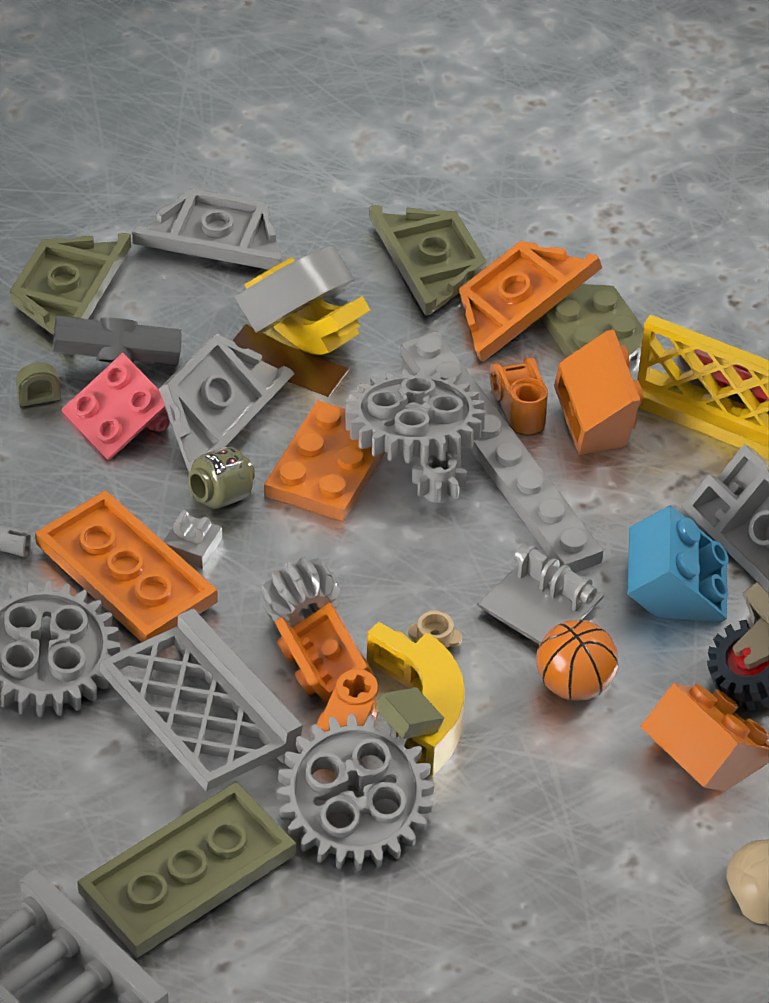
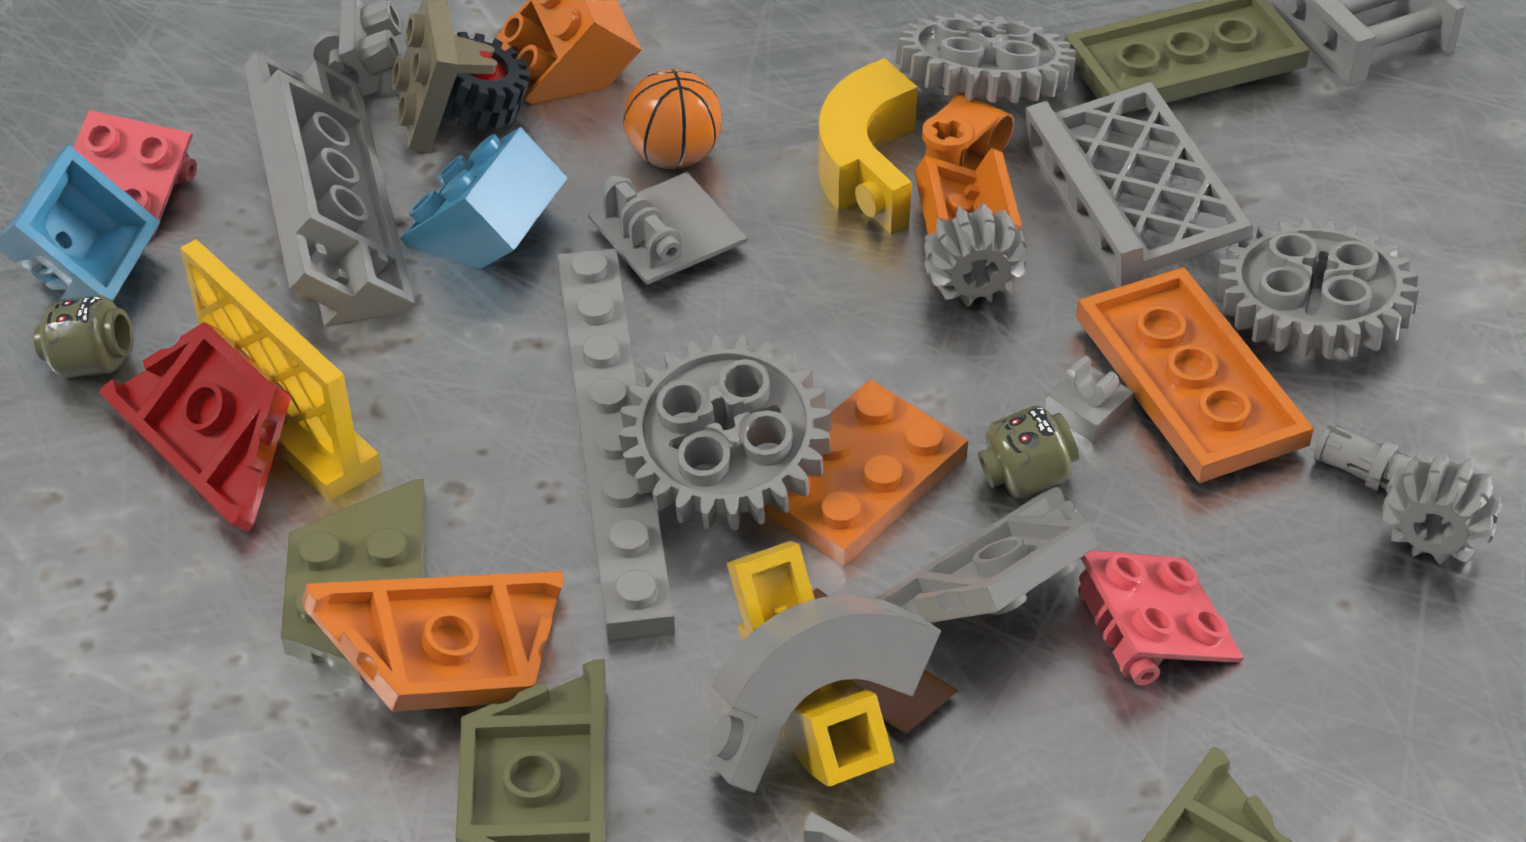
camera: 160 degrees left, 0 degrees up
olive tile [16,362,61,407] -> none
dark grey piece [52,316,182,366] -> none
olive tile [375,687,444,739] -> none
tan plate [408,610,462,648] -> none
orange piece [489,357,548,435] -> none
orange slope [554,330,643,456] -> none

